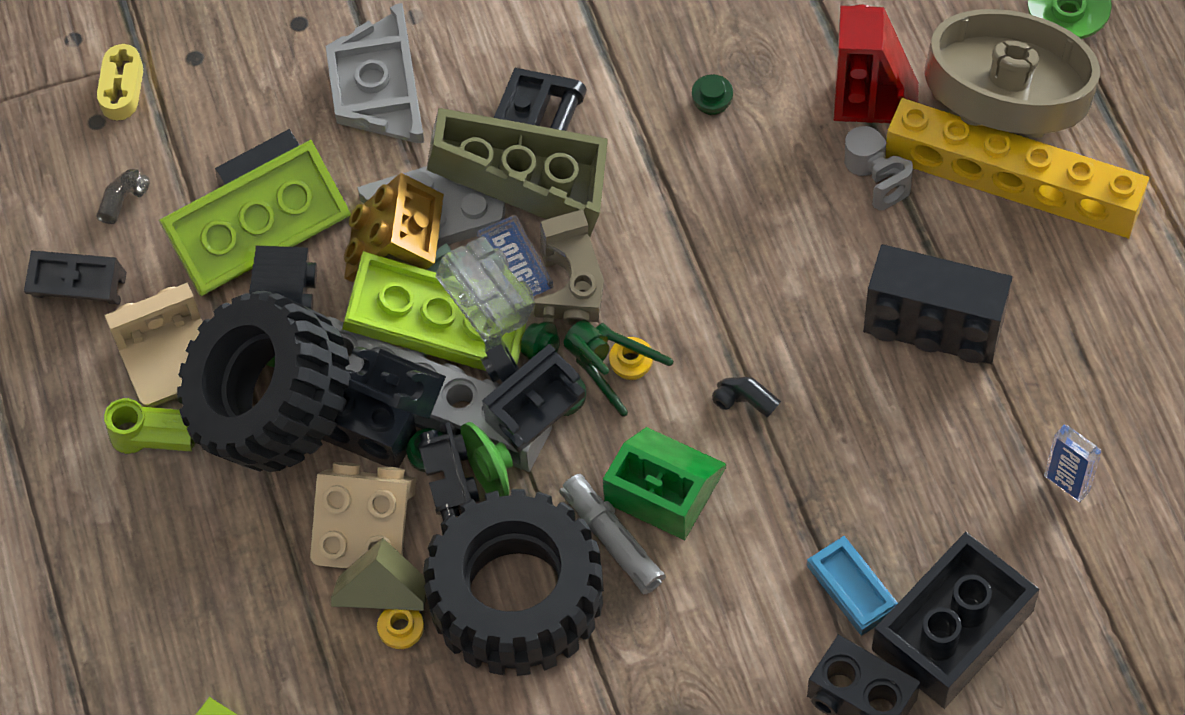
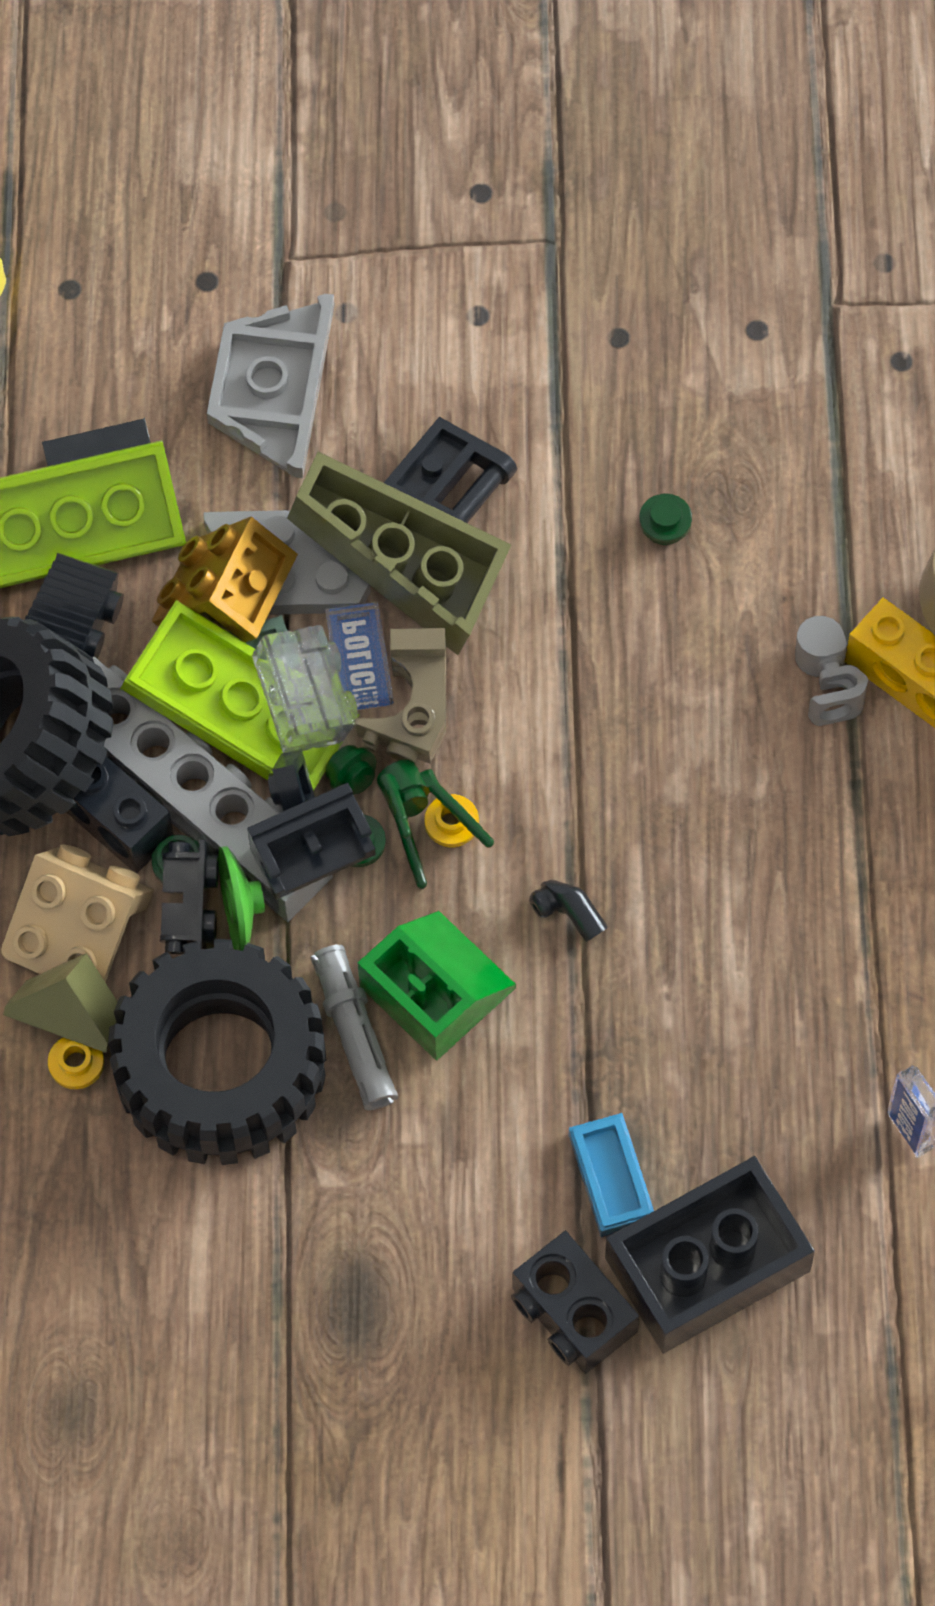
camera: 15 degrees right, 5 degrees up
black hinge [345,347,446,419] -> none
red wedge [834,4,919,124] -> none
black brick [863,244,1013,365] -> none

